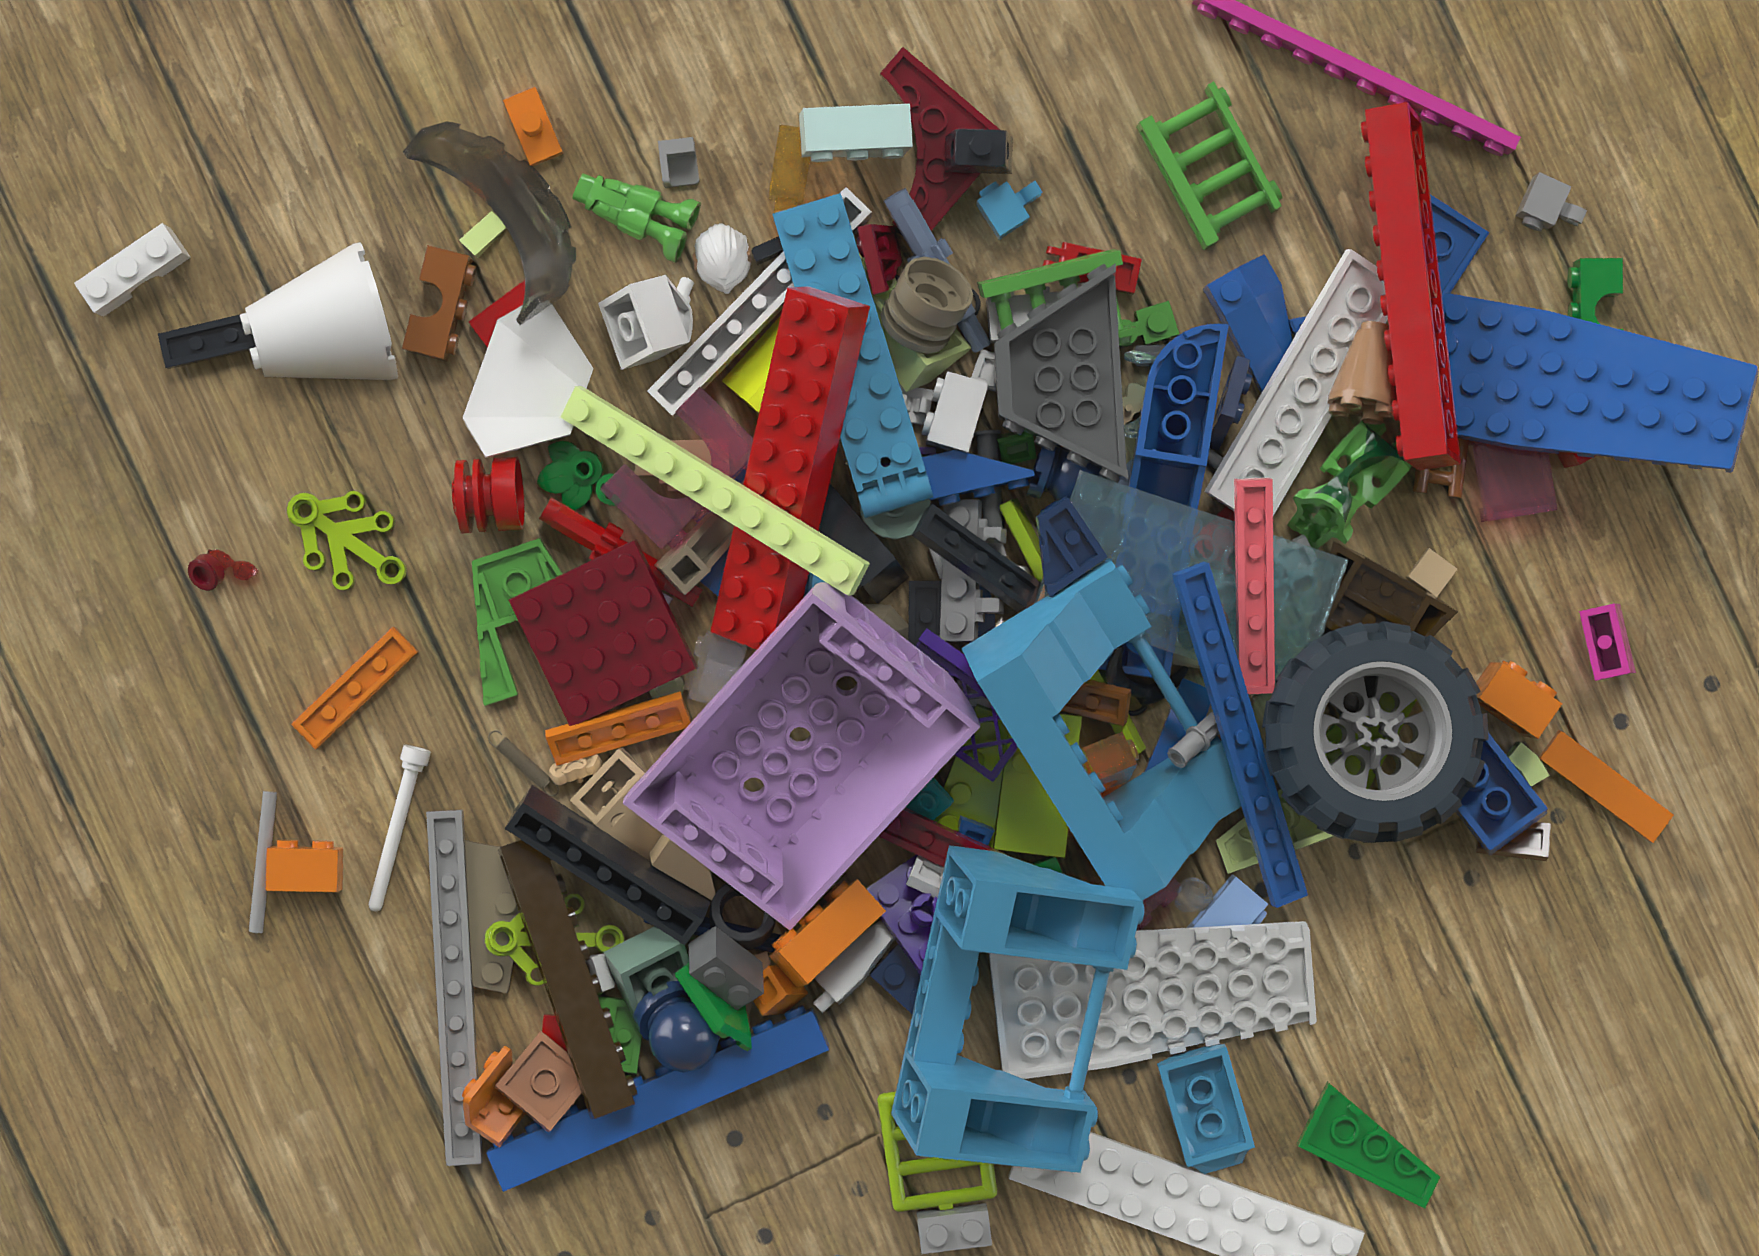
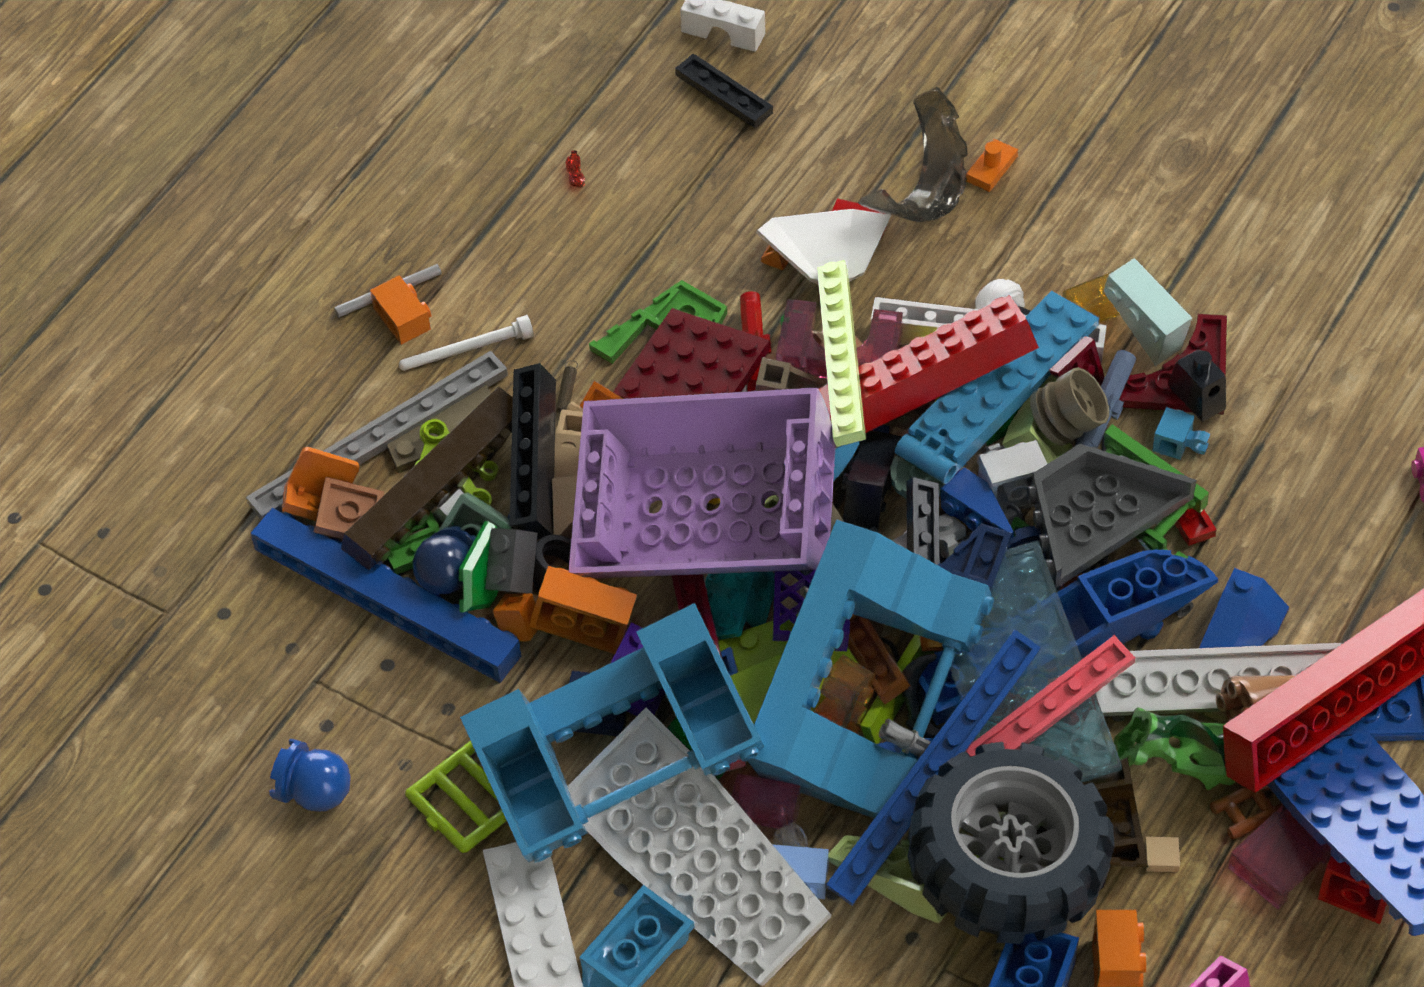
camera: 60 degrees right, 35 degrees down
dark red tile [188,554,225,591] -> none
white cone [240,242,398,380] -> none
lime plant [287,491,407,590] -> none
orange tile [291,627,419,750] -> none
dark orange arch [402,245,476,362] -> none
red wheel [452,456,525,534] -> none
yellowish green piece [459,211,508,258] -> none
green plate [537,441,604,510] -> none
bright green piece [572,173,701,263] -> none
white piece [598,275,694,370] -> none
light grey panel [658,137,699,188] -> none
white piece [813,920,895,1013] -> none
light grey brick [917,1203,992,1254] -> none
bright green fence [1136,81,1283,251] -> none
dark blue wing [1210,356,1253,451] -> none

